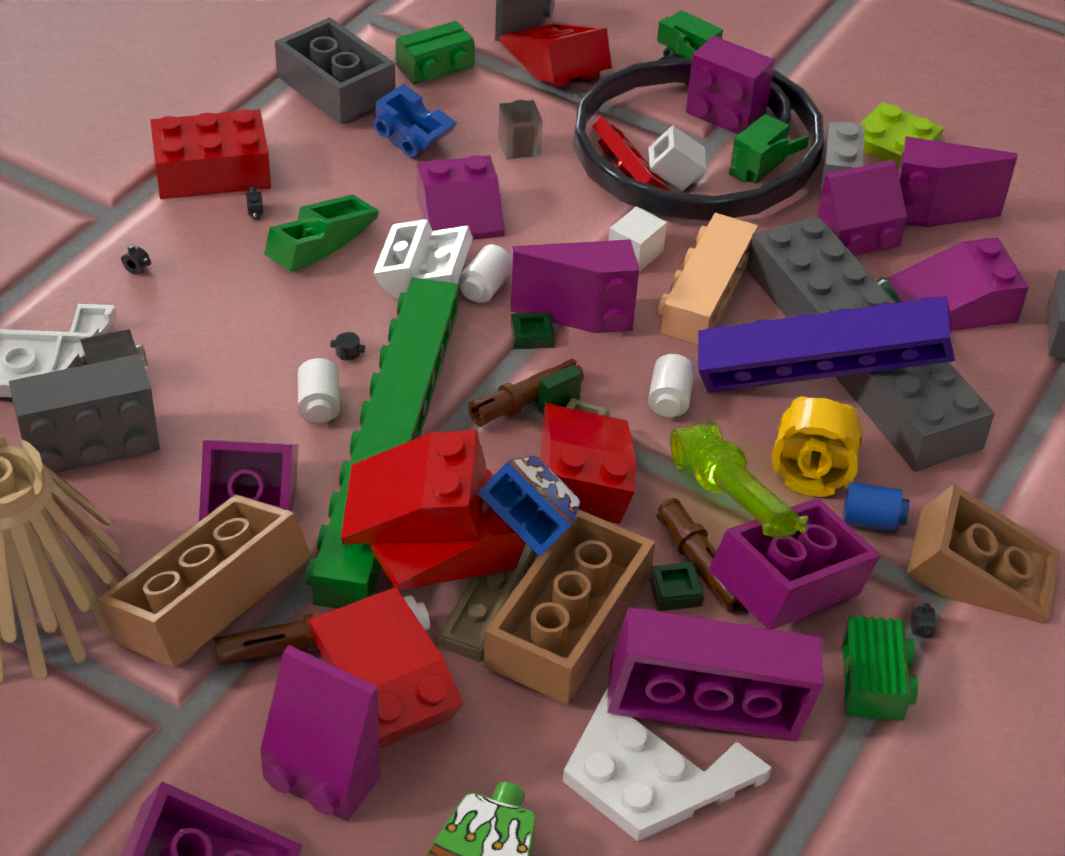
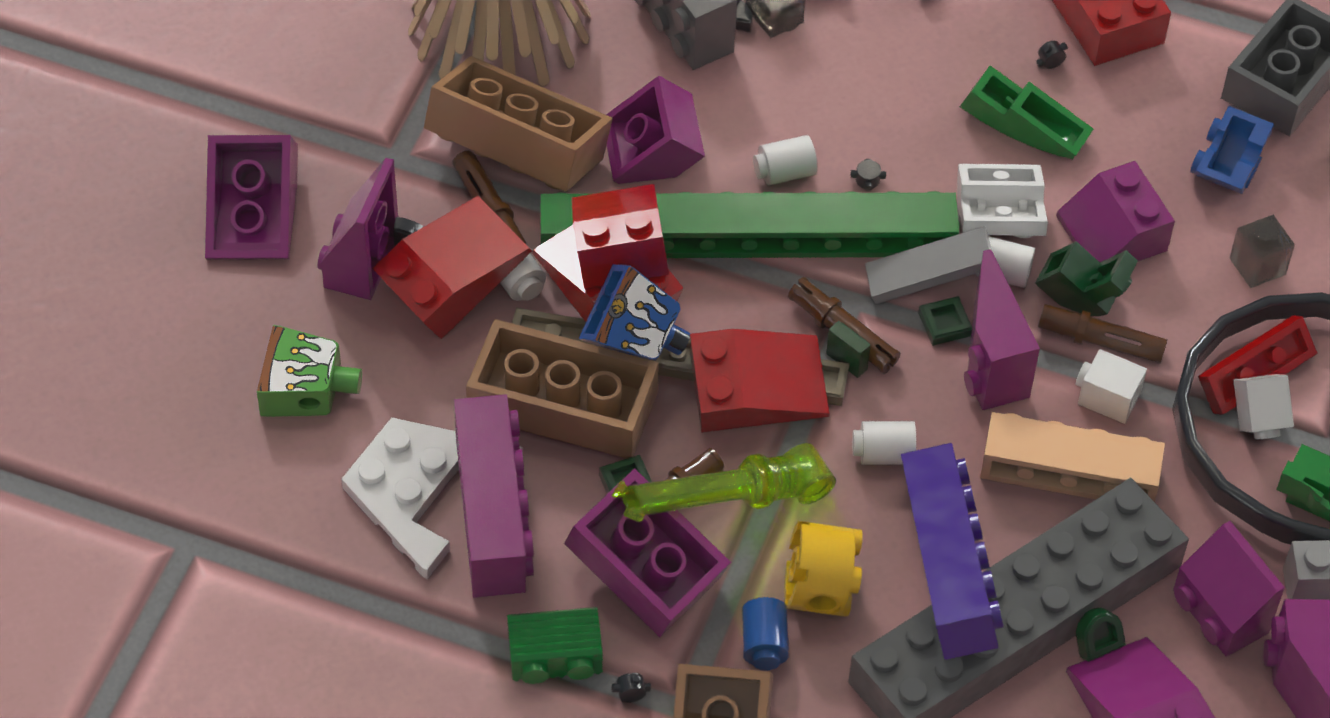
camera: 80 degrees right, 10 degrees up
none -> light grey tile [865,226,992,304]
none -> dark green brick [1035,241,1138,317]
none -> reddish brown pin [1038,304,1168,363]

